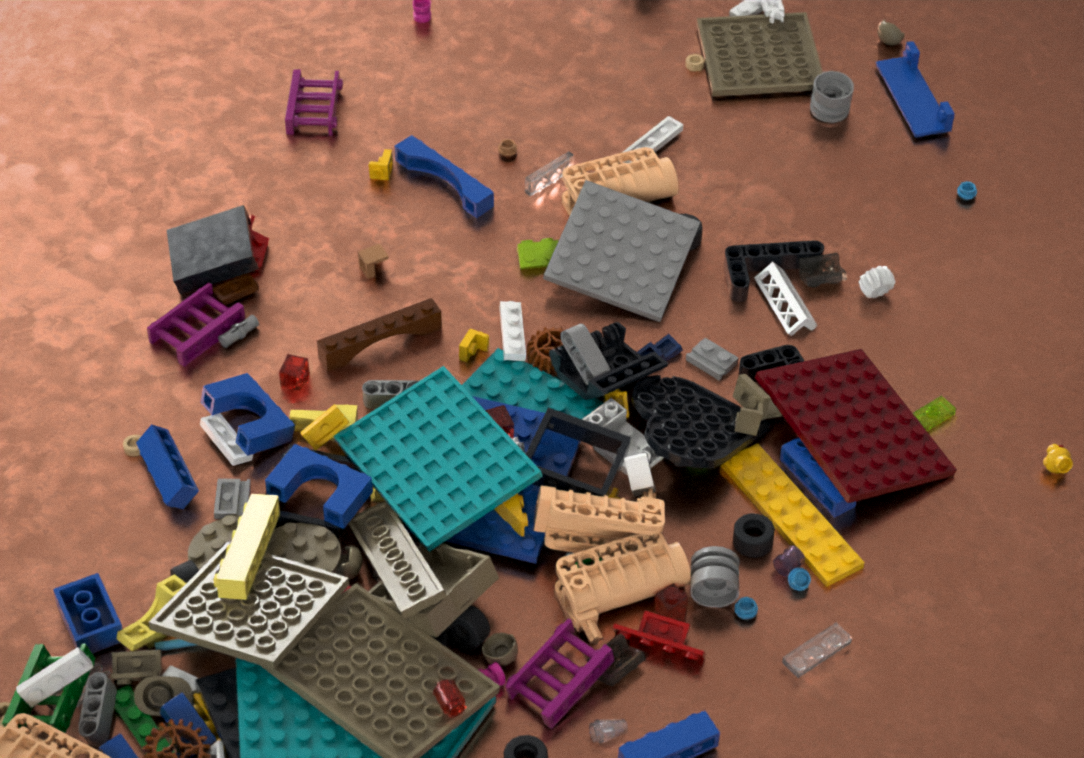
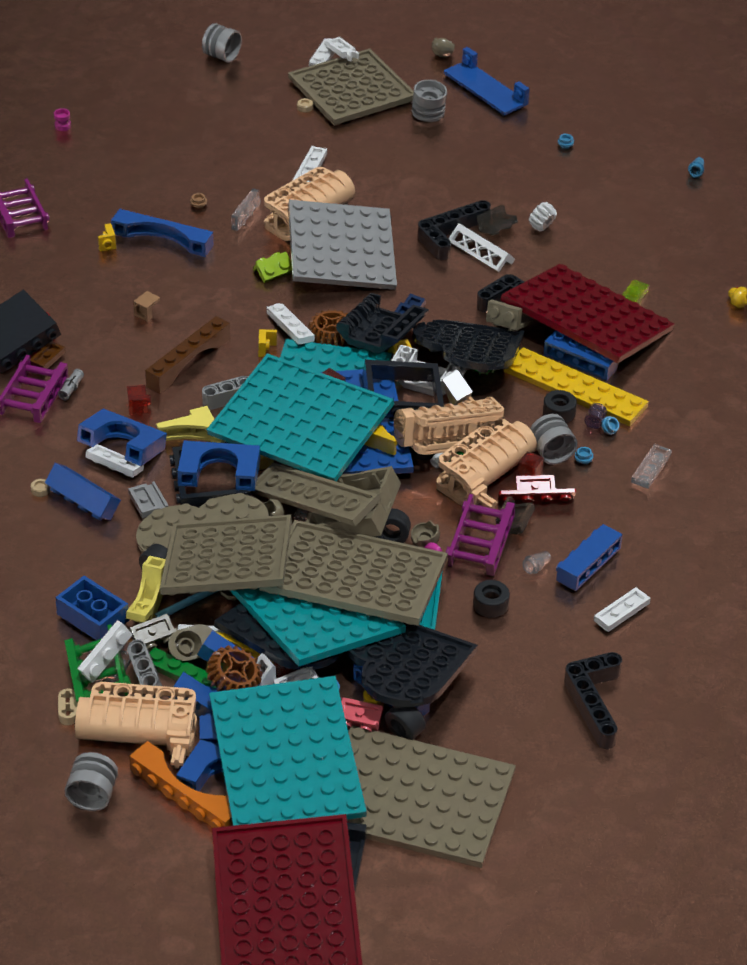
camera: 25 degrees left, 5 degrees down
brick [214,494,280,600] -> none
yellow panel [300,404,350,451] -> none
clear red brick [433,679,466,717] -> none
light grey beam [560,323,611,385] -> none
light grey plate [686,338,739,381] -> none
dark tan panel [735,403,763,436] -> none

